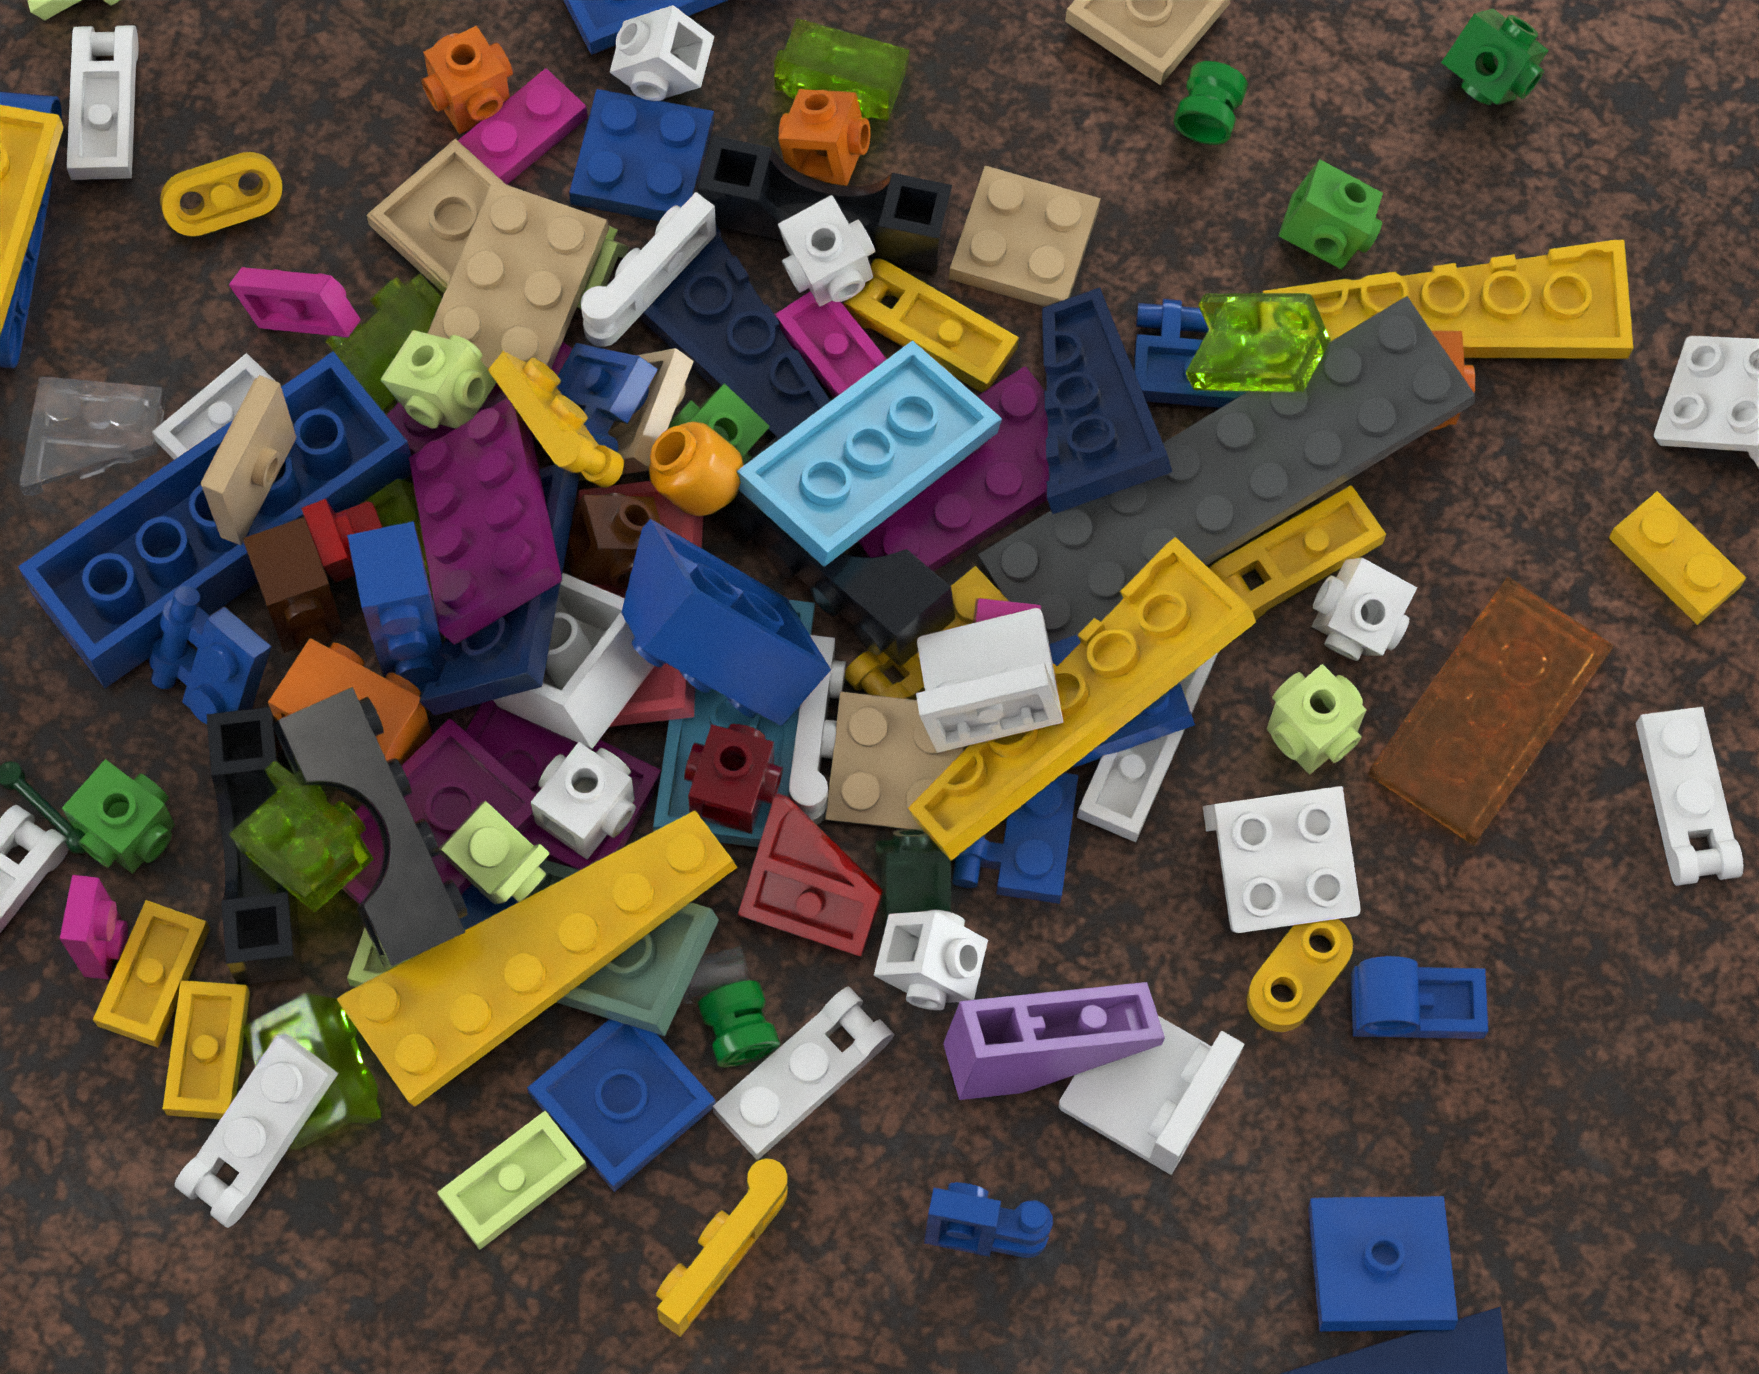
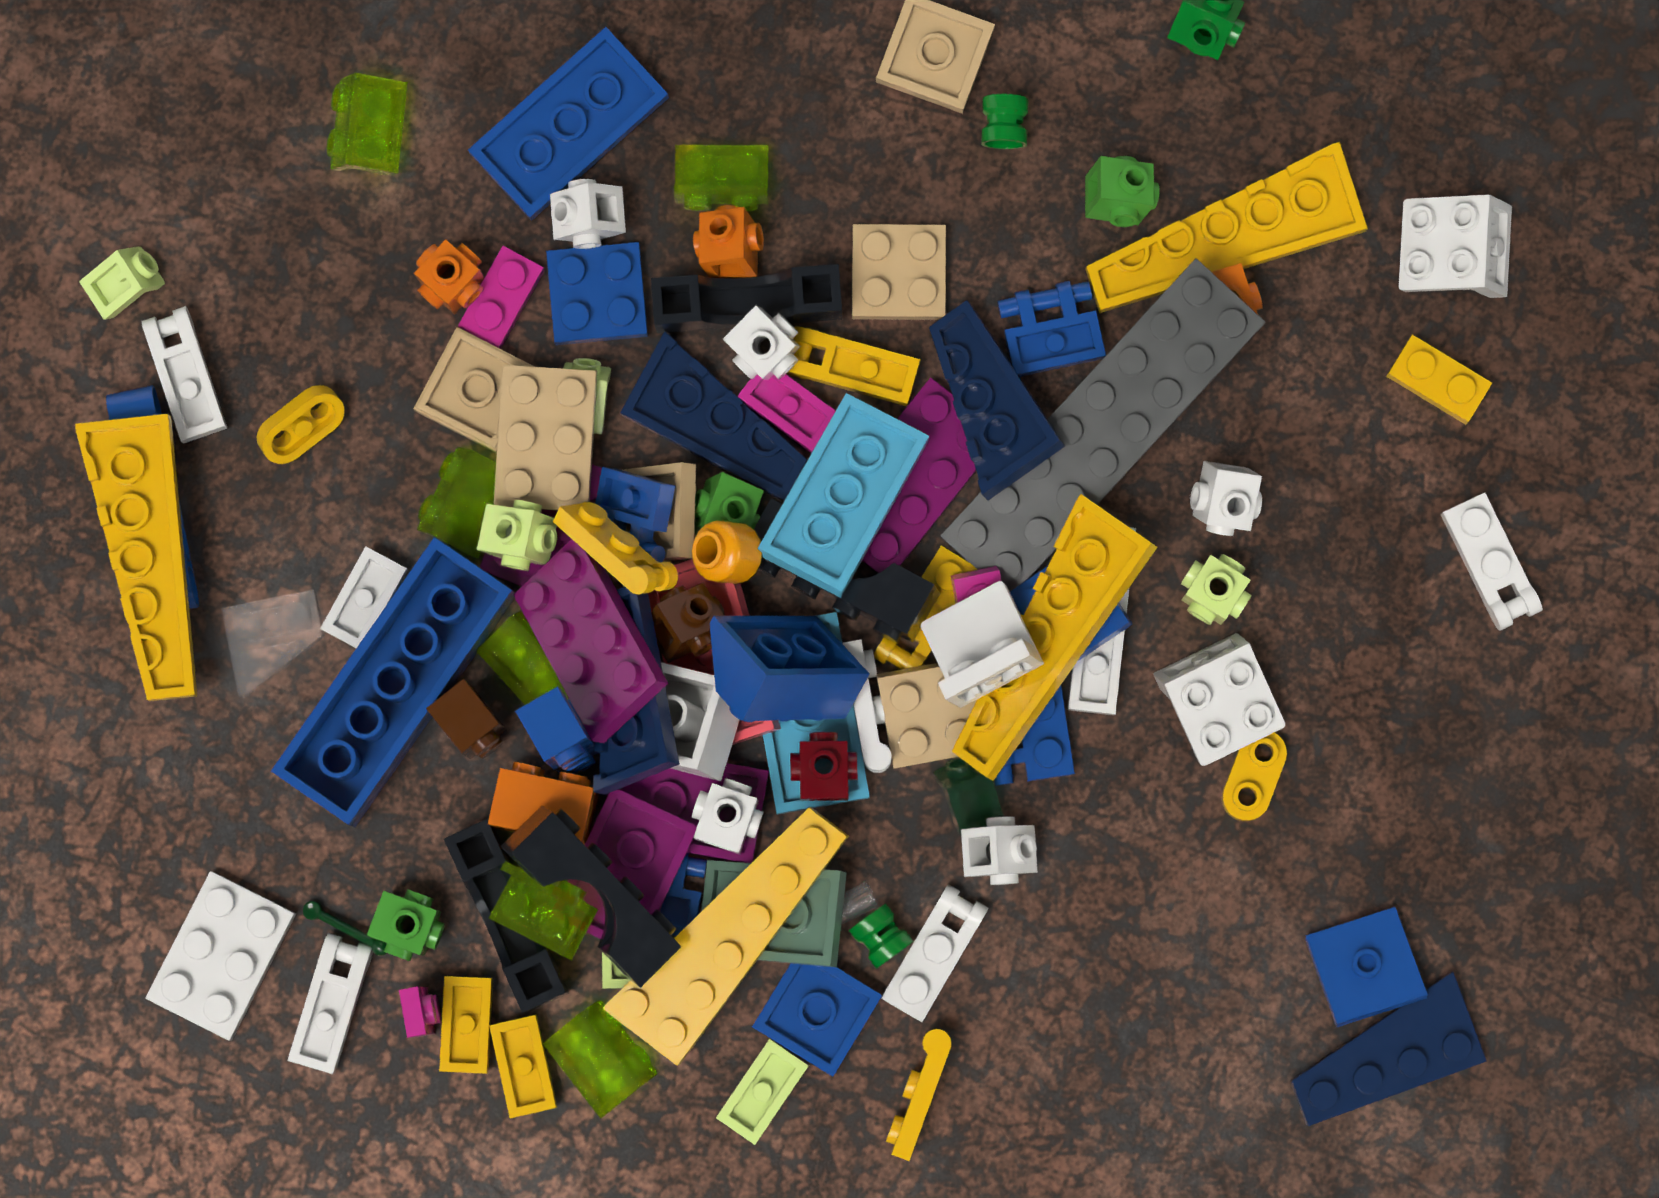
camera: 10 degrees left, 15 degrees up
blue plate [149,586,272,724] -> none
white plate [175,1034,338,1228] -> none
tan plate [201,375,297,545] -> none
dark pink plate [229,267,361,337] -> none
red bracket [301,499,383,583] -> none
yellowish green bracket [439,801,550,905] -> none
white plate [581,192,716,347] -> none
red wing [738,793,884,957] -> none
blue plate [924,1182,1053,1258] -> none
medium lavender slope [943,982,1165,1100] -> none
white bracket [1059,1016,1245,1175] -> none
clear neon green bracket [1185,293,1331,392] -> none
yellow plate [1209,485,1386,620] -> none
blue plate [1351,956,1488,1039] -> none
clear orange tile [1367,577,1614,846] -> none

